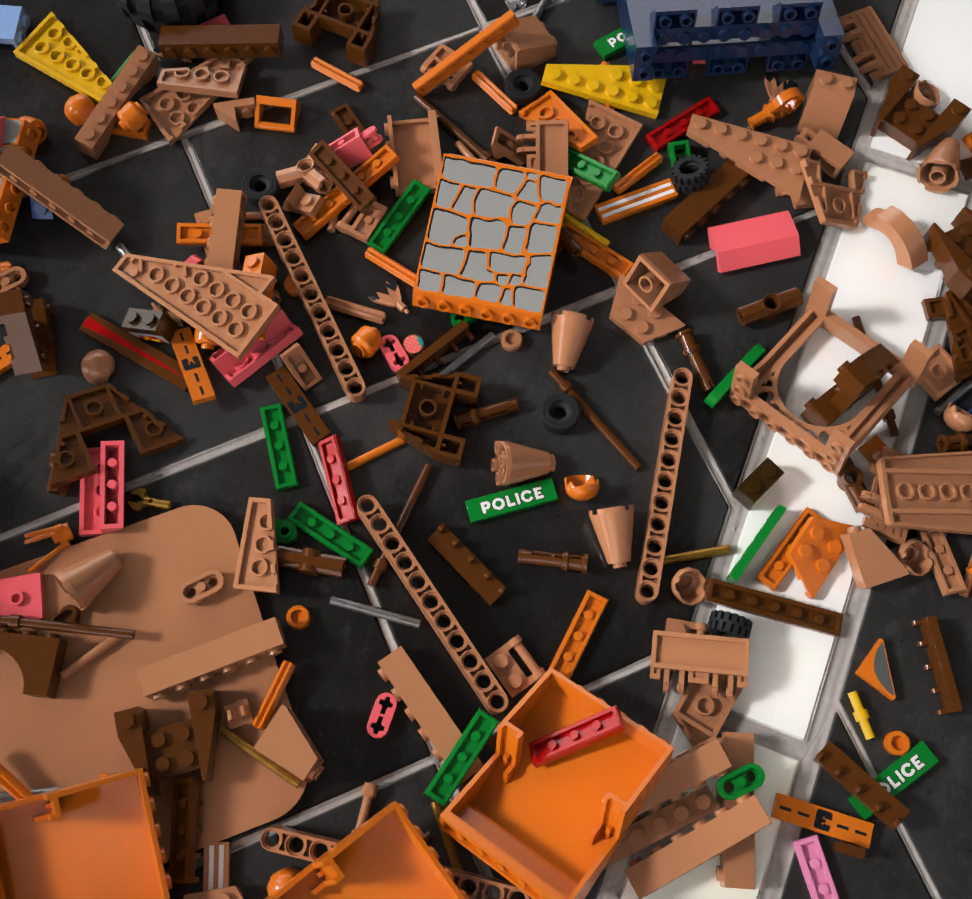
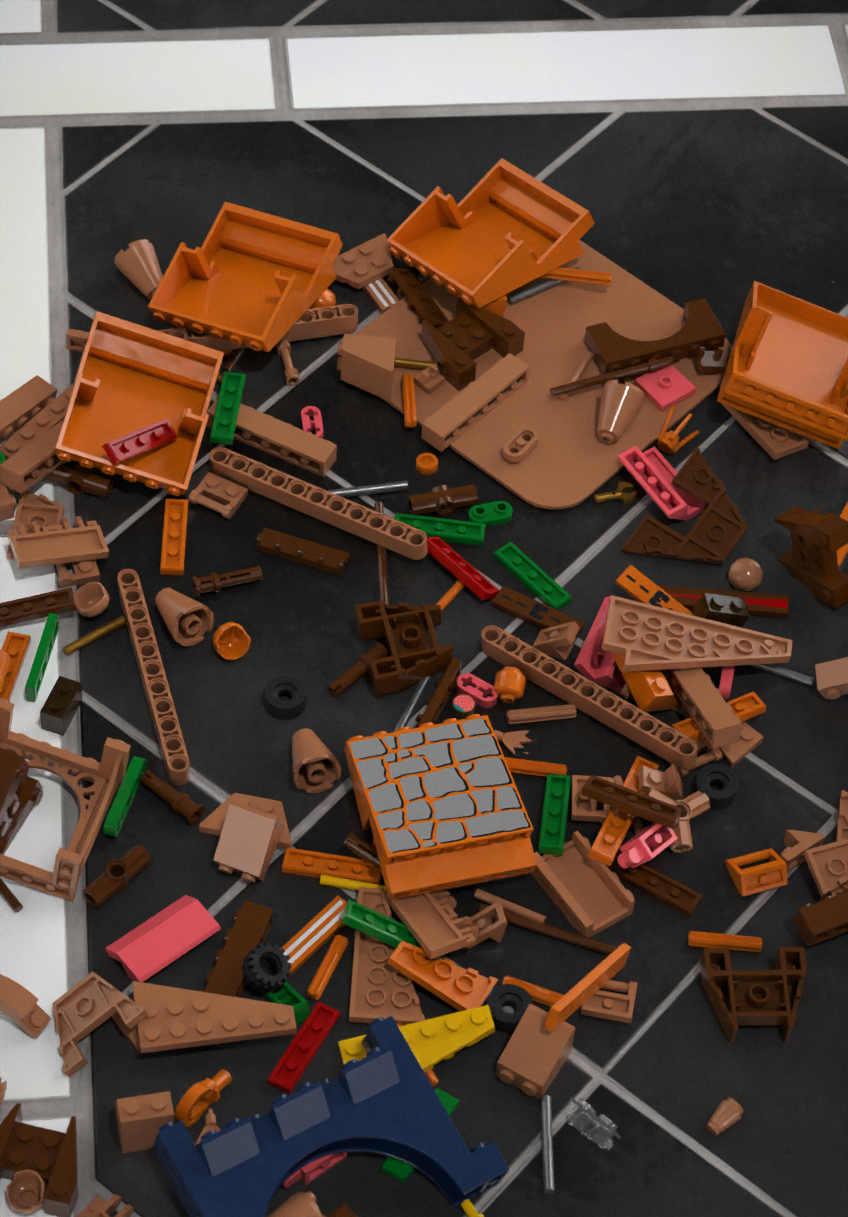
camera: 150 degrees right, 20 degrees down
nougat wing [233,497,280,594] -> none
green tile [465,478,558,524] -> none
nougat cone [491,441,556,486] -> none
reddish brown bar [549,368,642,471] -> none
black tyre [707,610,753,639] -> none
nougat brick [794,127,855,180] -> none

